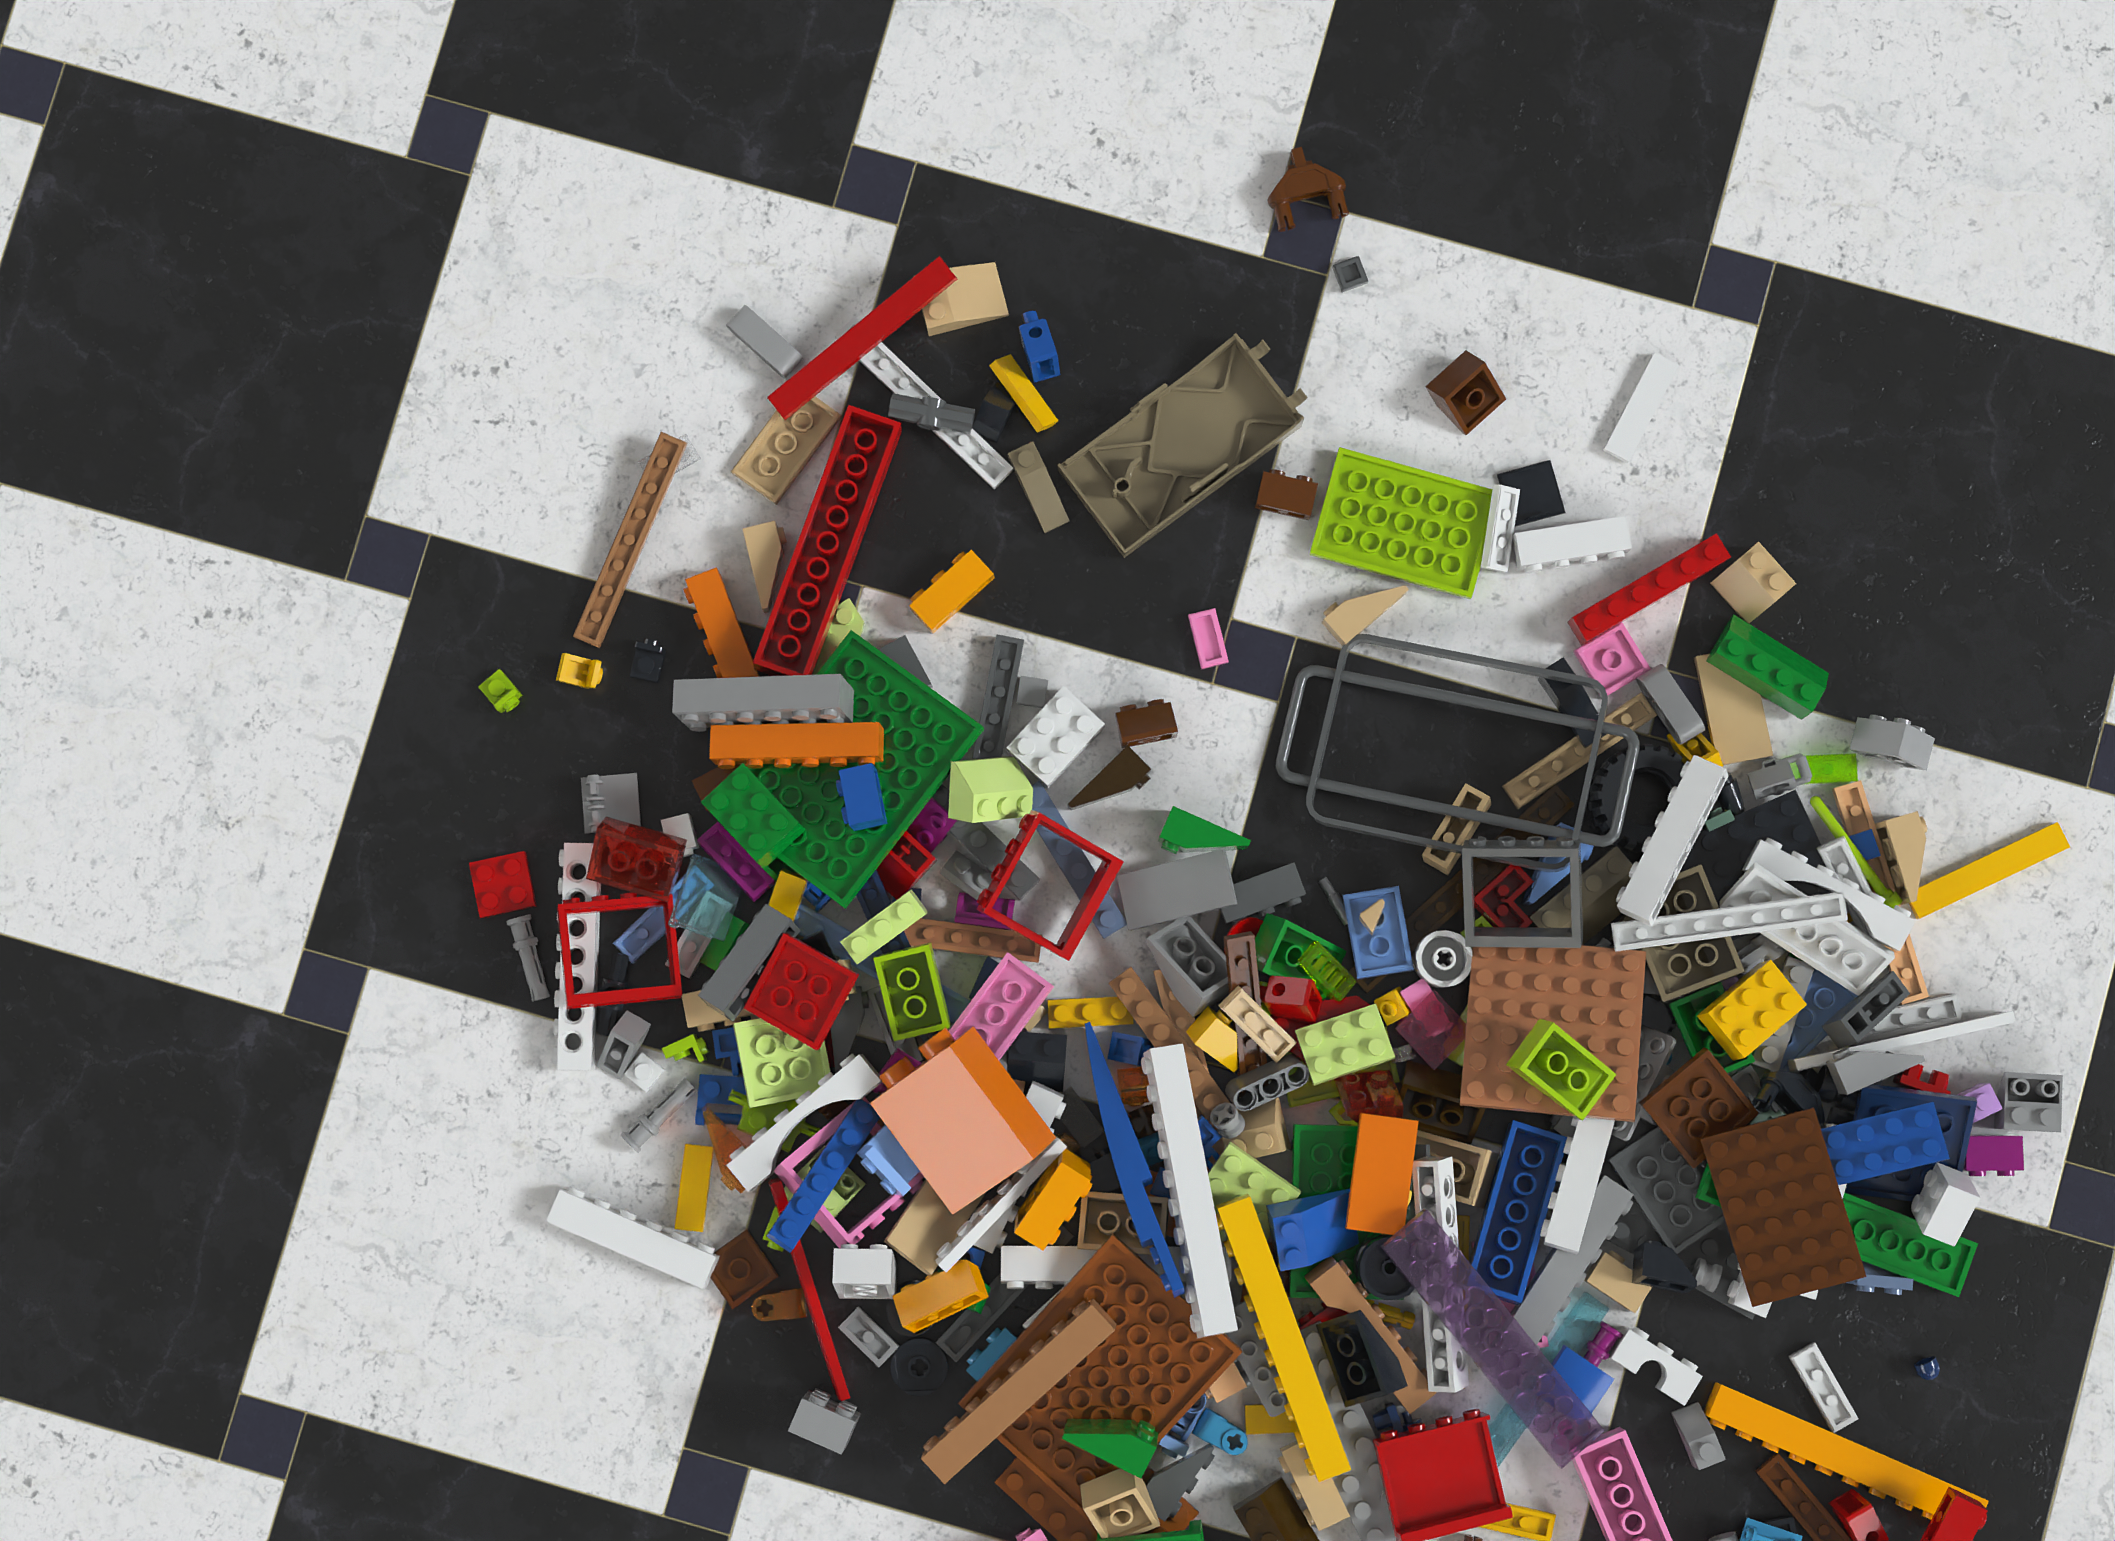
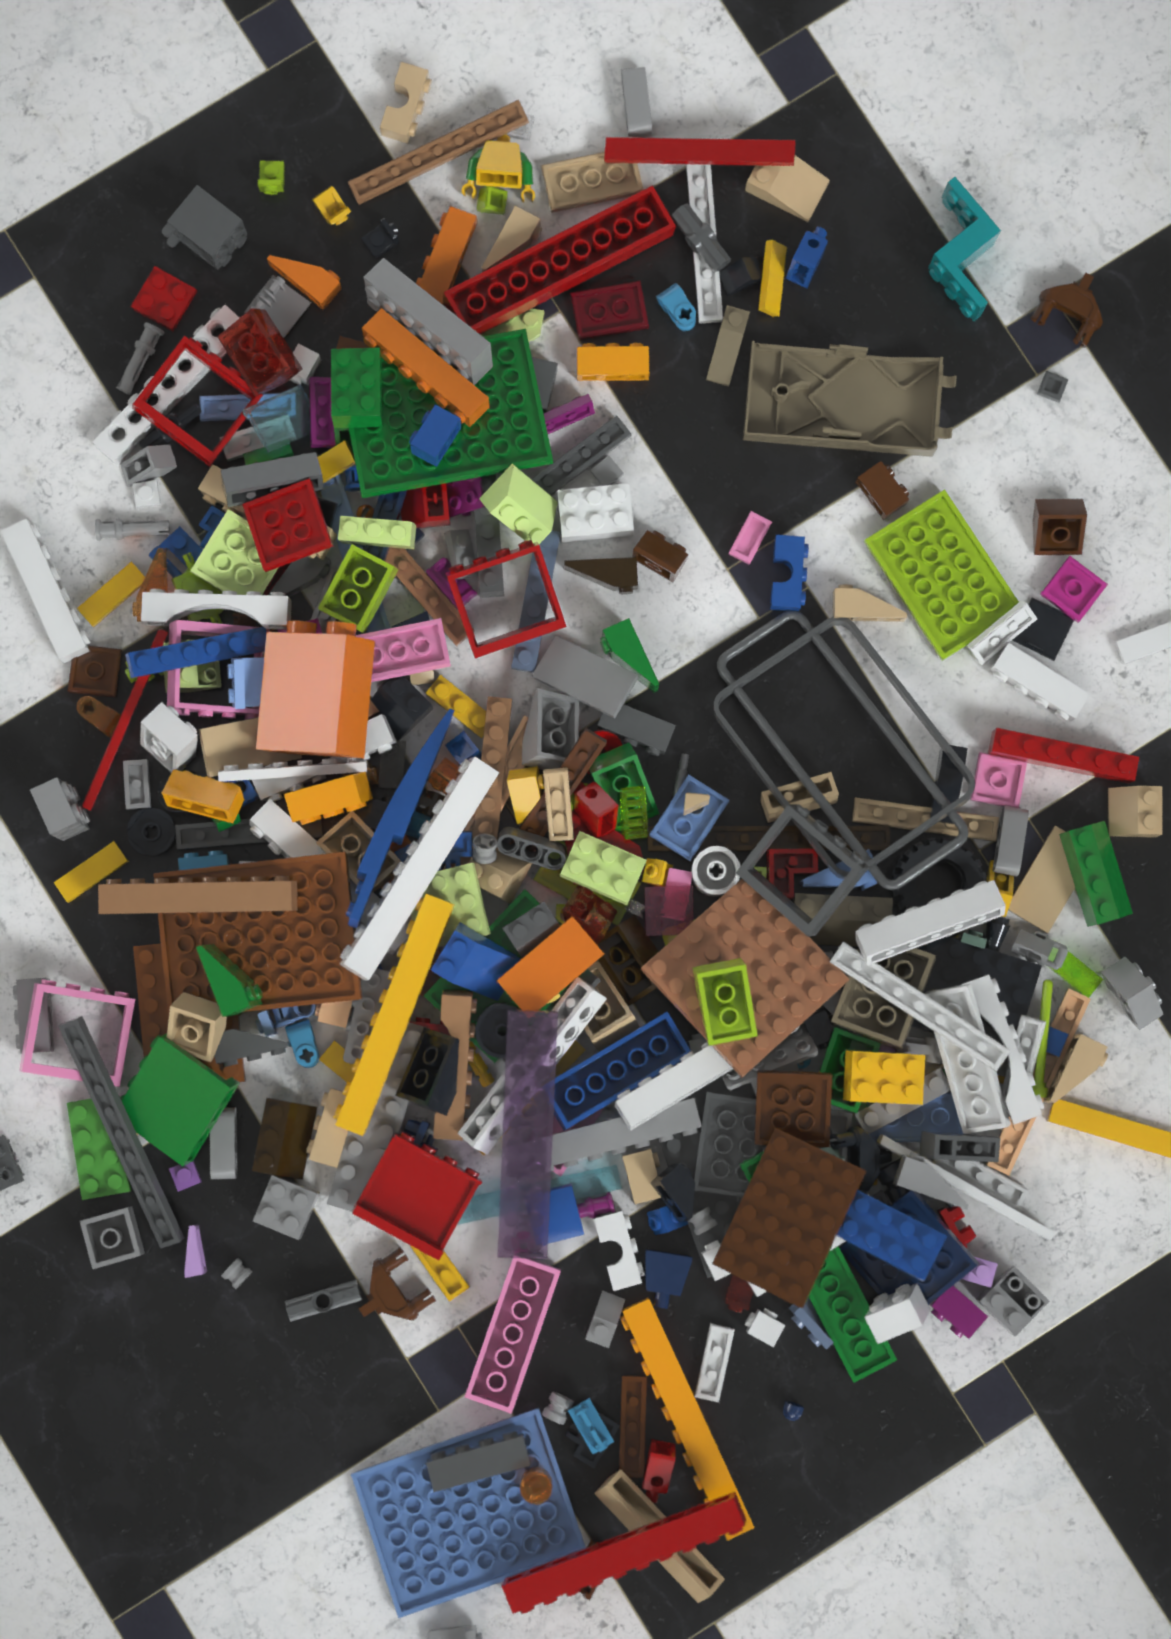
camera: 35 degrees right, 0 degrees up
lime bracket [662,1034,709,1062] -> none
none -> yellow tile [54,841,129,903]
none -> dark grey container [162,185,247,270]
none -> orange slope [267,255,342,310]
none -> orange hinge [356,504,374,518]
none -> tan arch [380,62,432,144]
none -> yellow torso [462,134,535,203]
none -> lime slope [476,186,508,215]
none -> dark grey slope [502,901,560,958]
none -> magenta plate [544,394,595,434]
none -> dark red tile [570,281,649,341]
none -> dark blue torso [645,1249,692,1309]
none -> blue bracket [647,1205,688,1235]
none -> dark azure piece [656,283,696,331]
none -> clear red bracket [724,1274,753,1313]
none -> white brick [745,1308,785,1347]
none -> blue arch [770,535,809,611]
none -> teal bracket [928,177,1001,321]
none -> dark pink plate [1040,556,1108,623]

